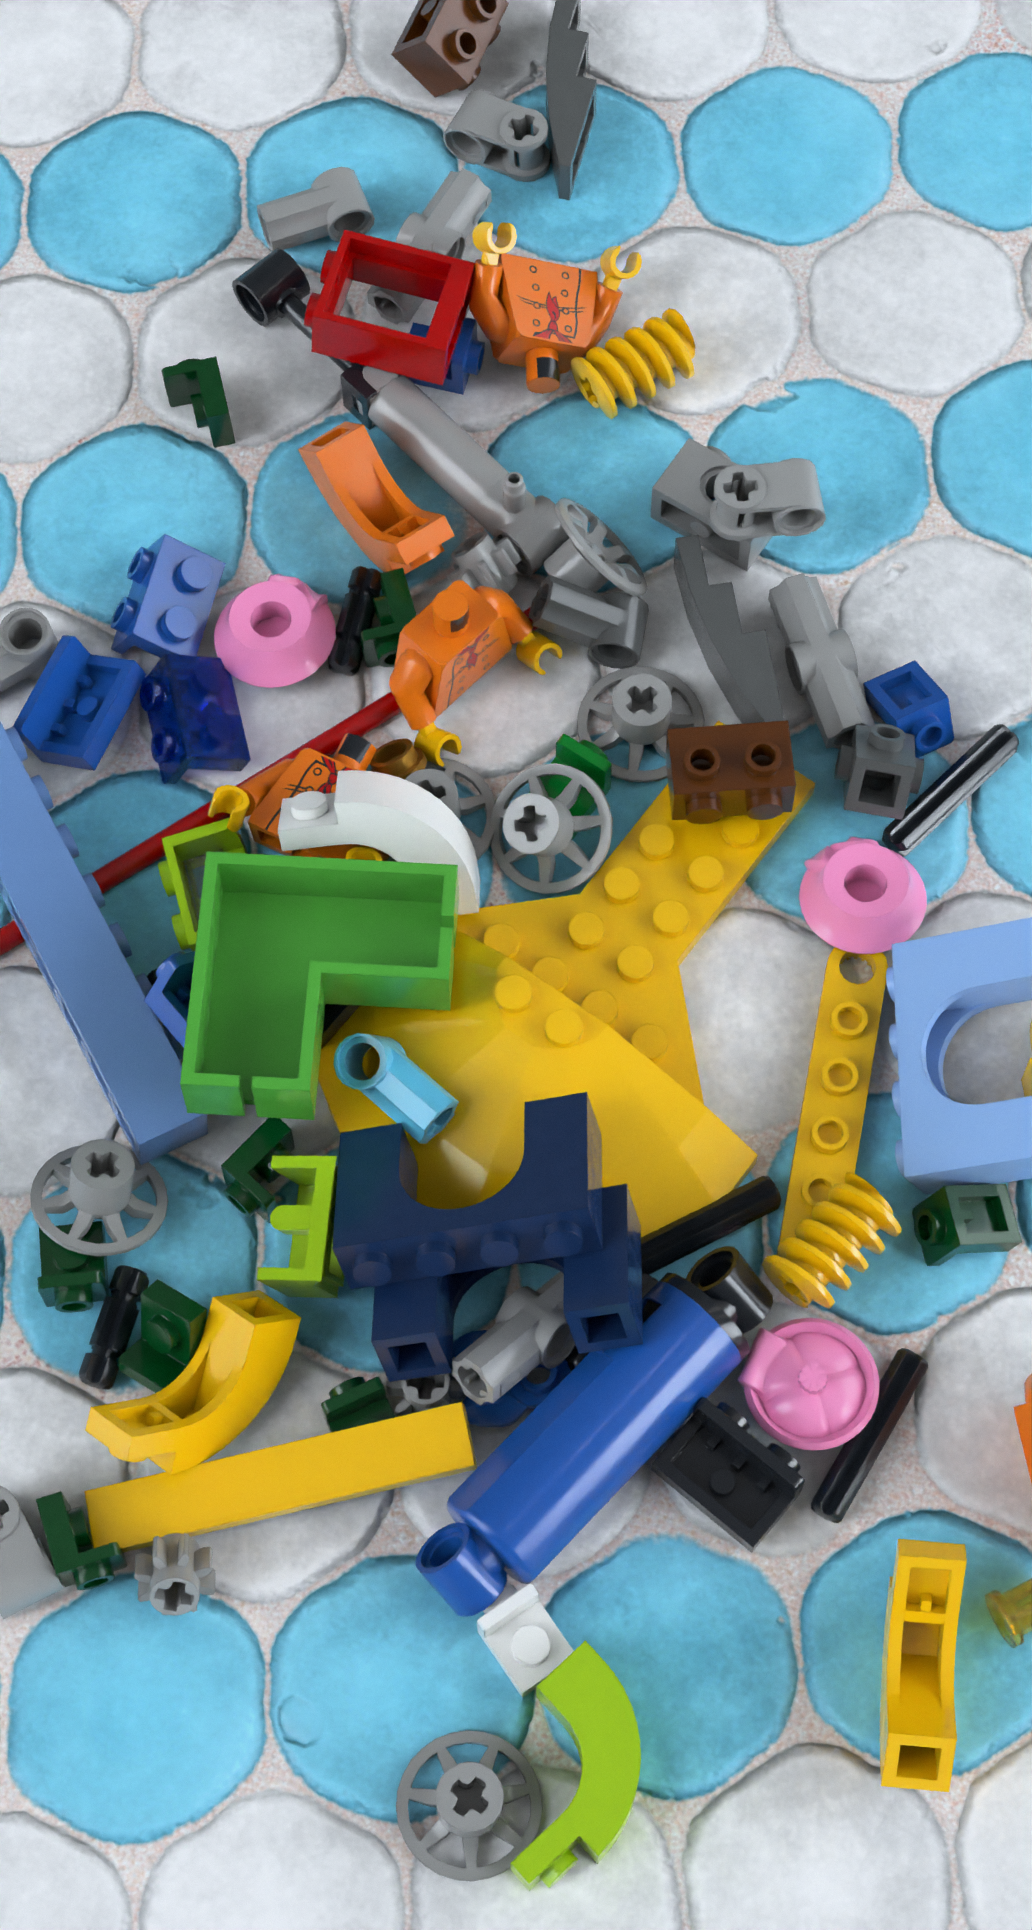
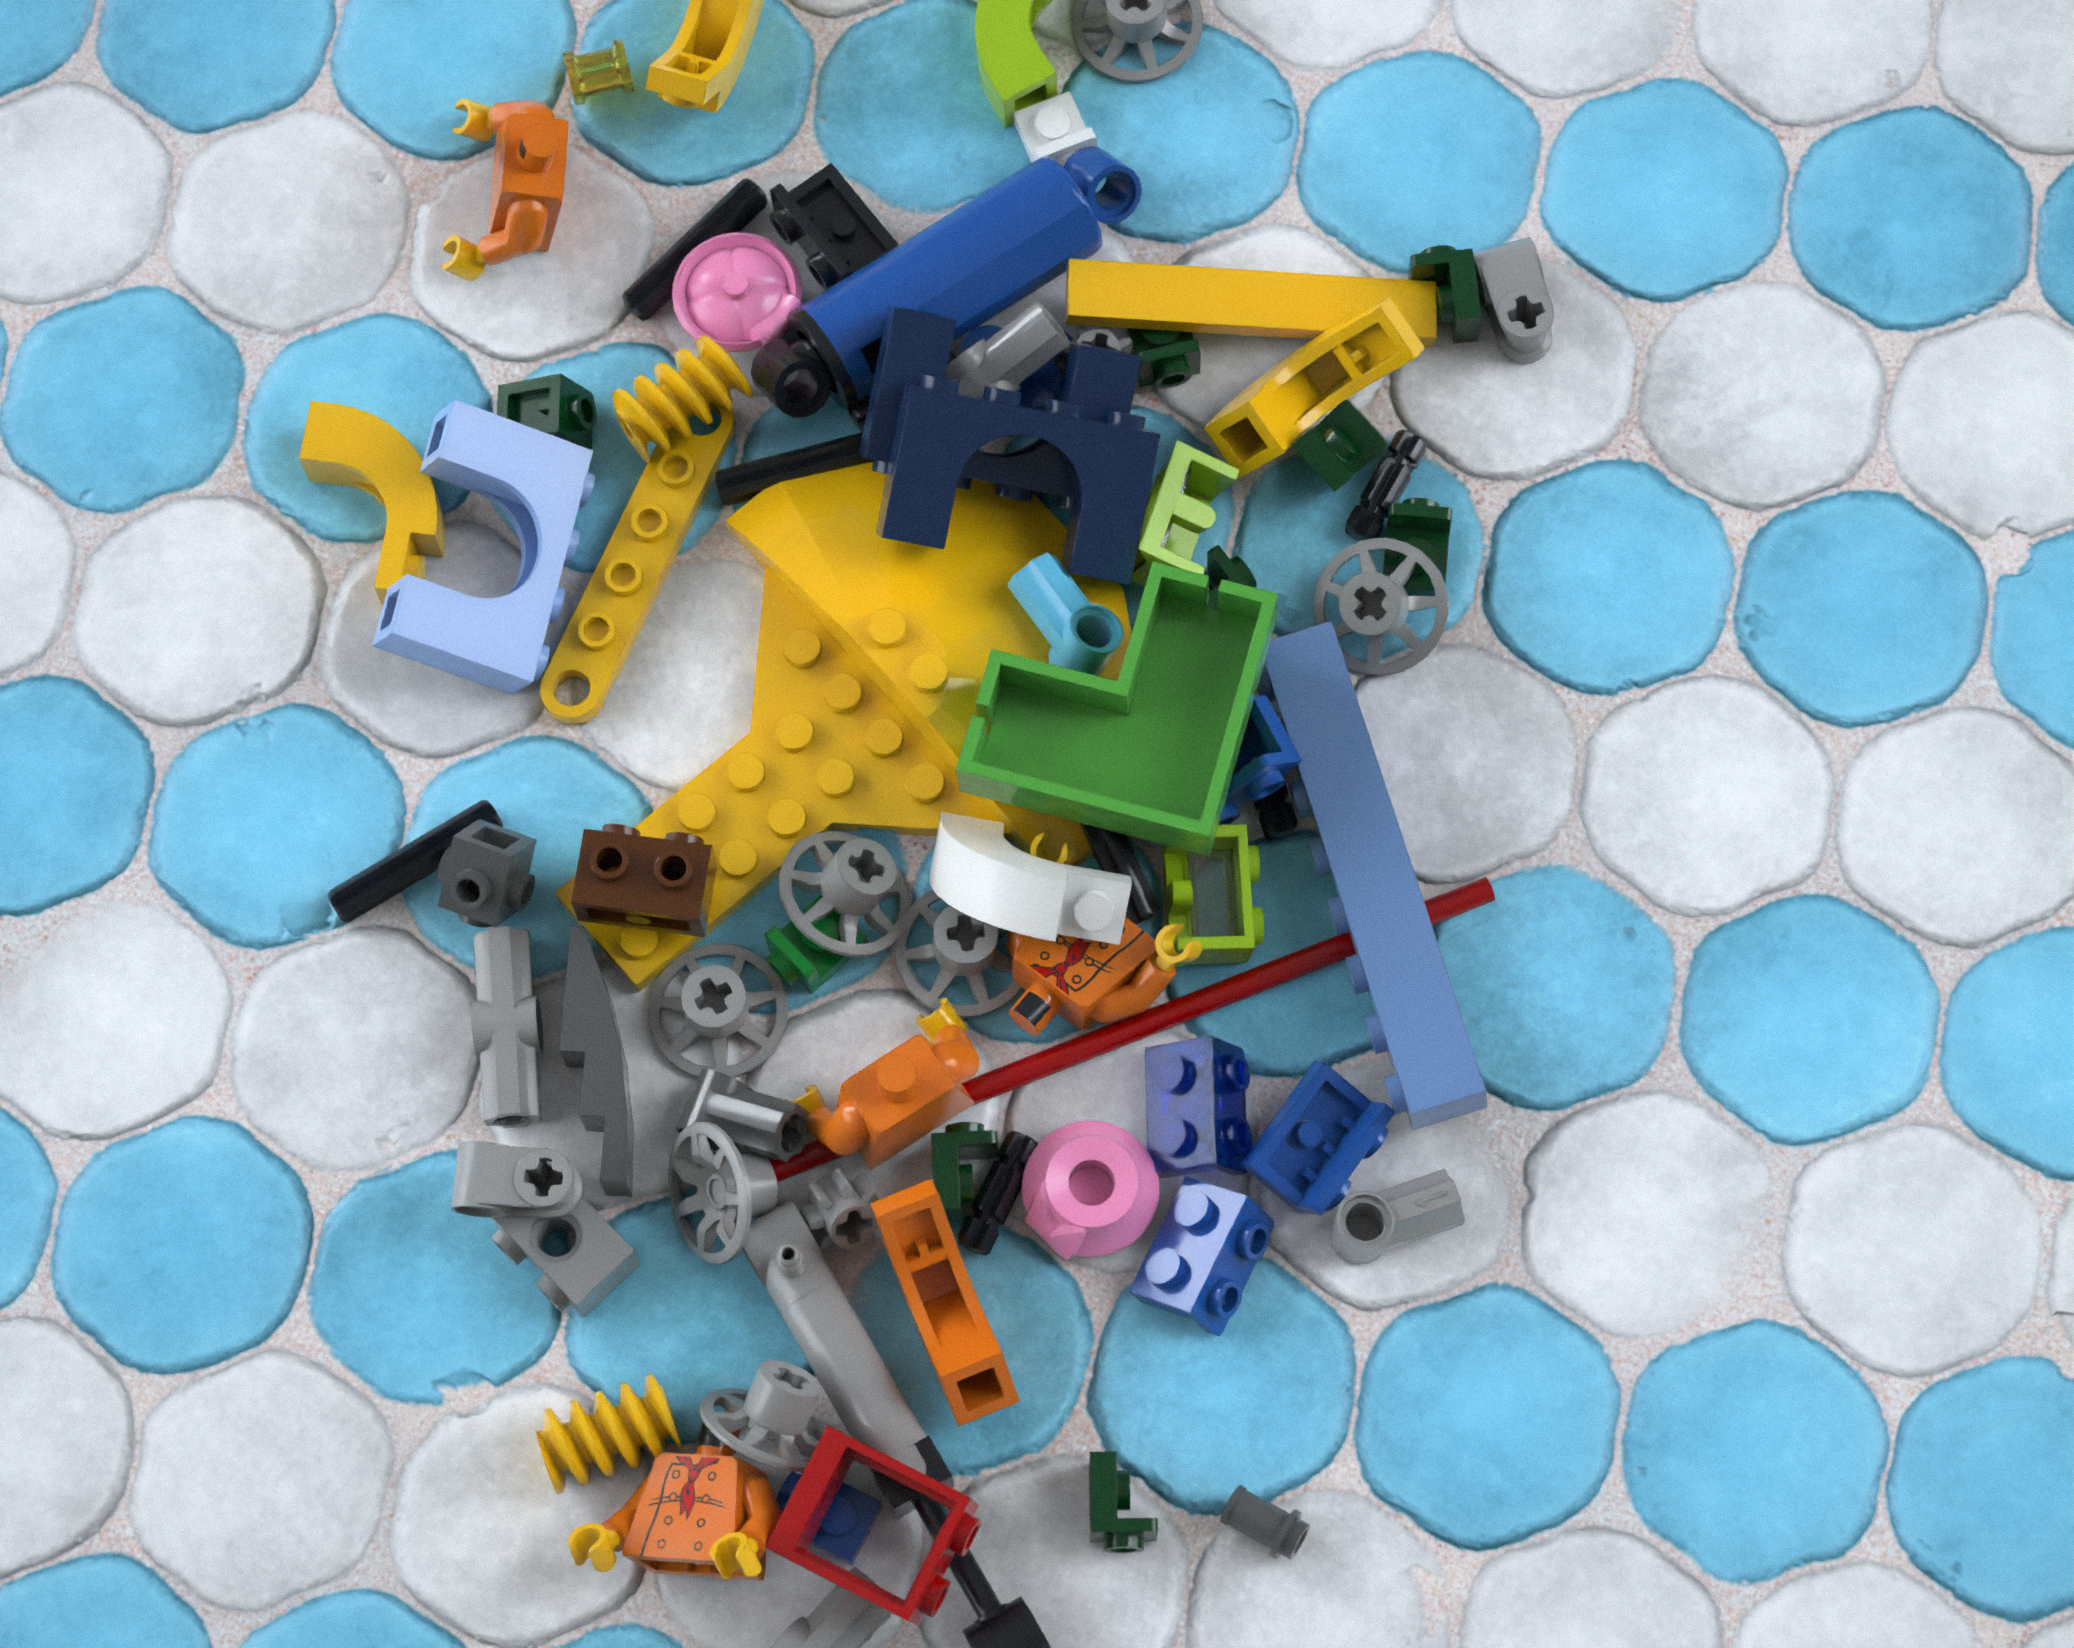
camera: 165 degrees left, 5 degrees up
light grey gear [134,1533,216,1615] -> none
pearl gold plate [370,739,427,780] -> none
bright pink piece [799,837,927,954] -> none
blue bracket [863,660,954,758] -> none
none -> light grey wheel [700,1360,826,1472]
none -> dark grey pin [1220,1485,1310,1560]

